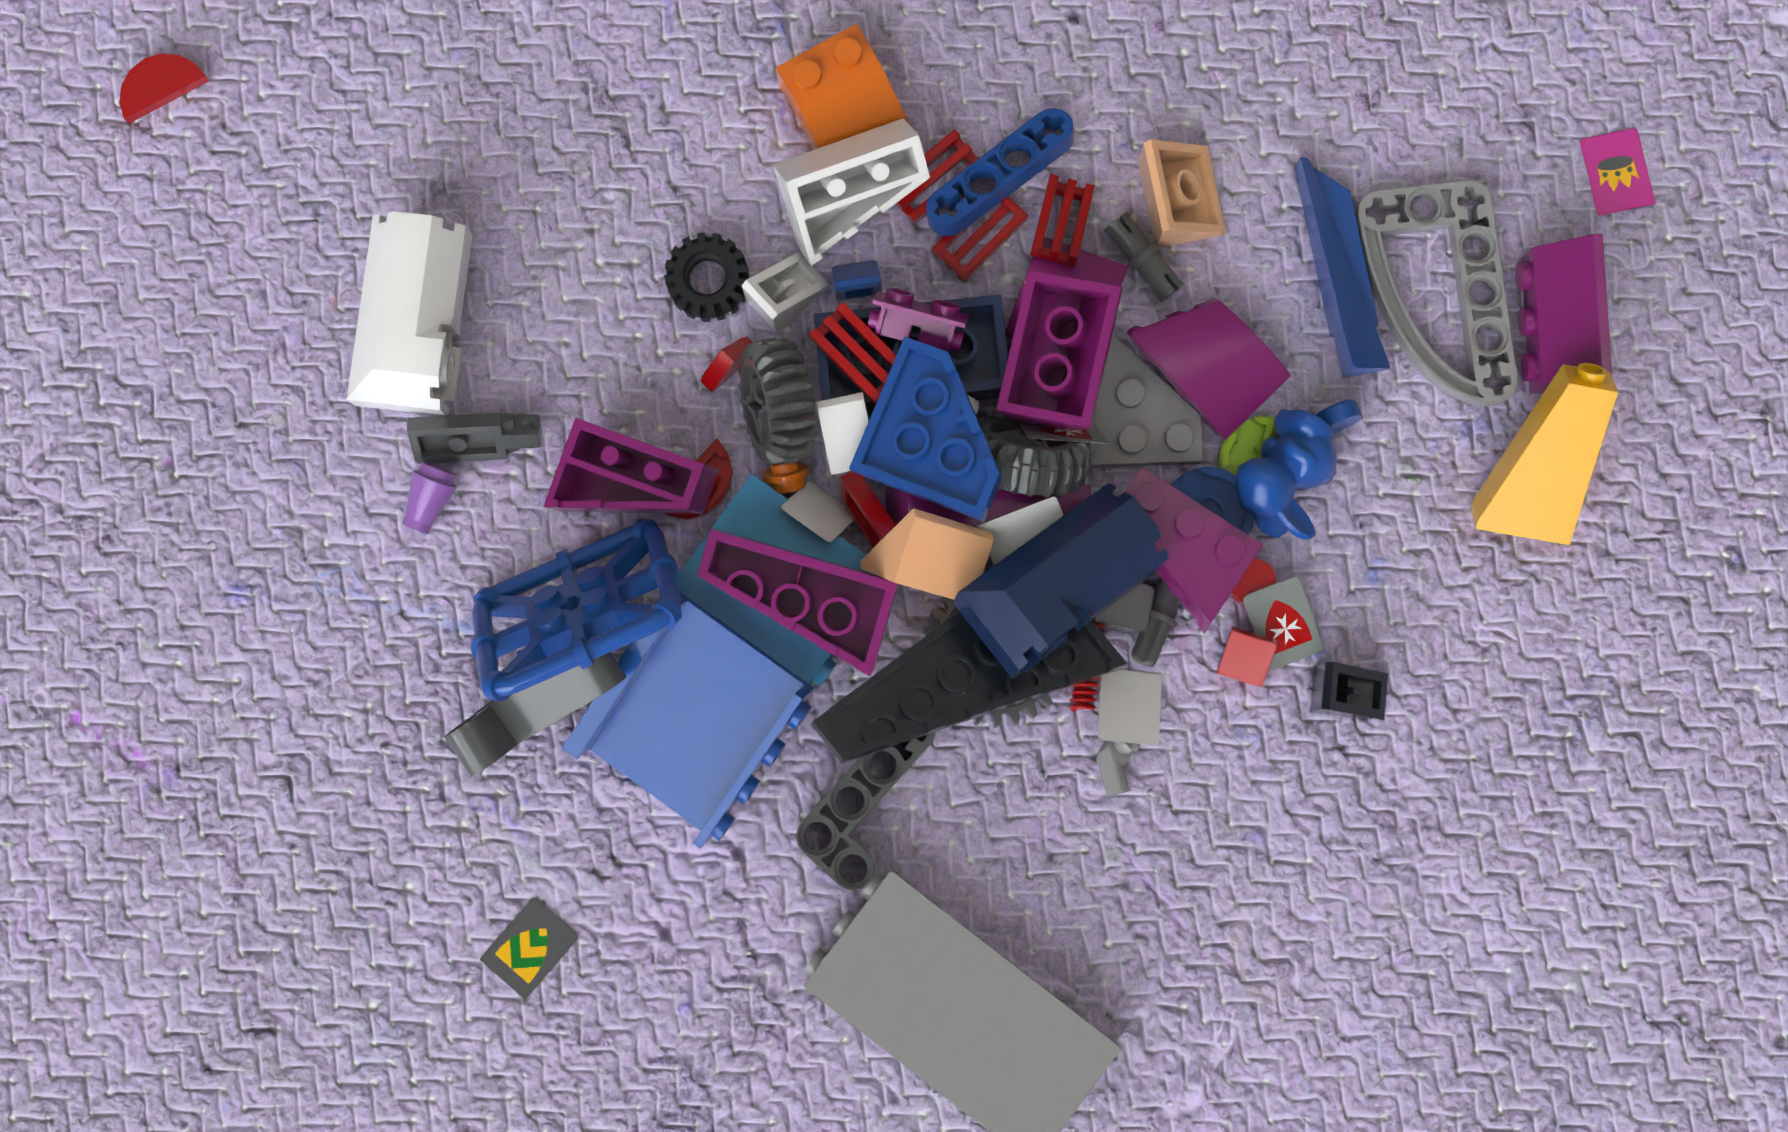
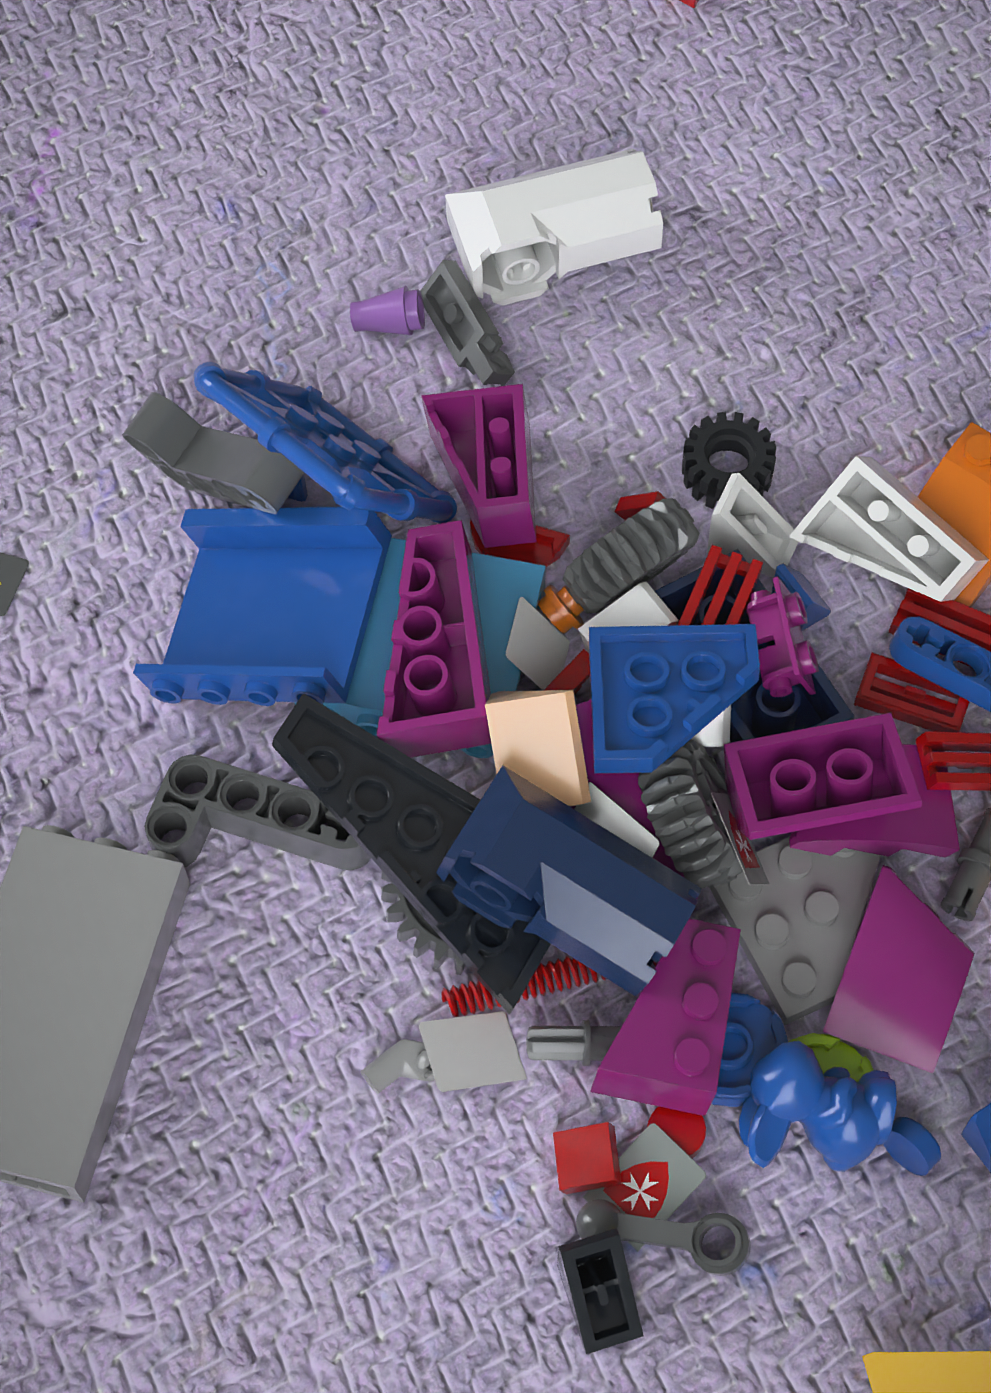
camera: 65 degrees right, 20 degrees down
dark grey slope [1092,583,1155,632] -> none
none -> dark grey piece [576,1199,751,1276]

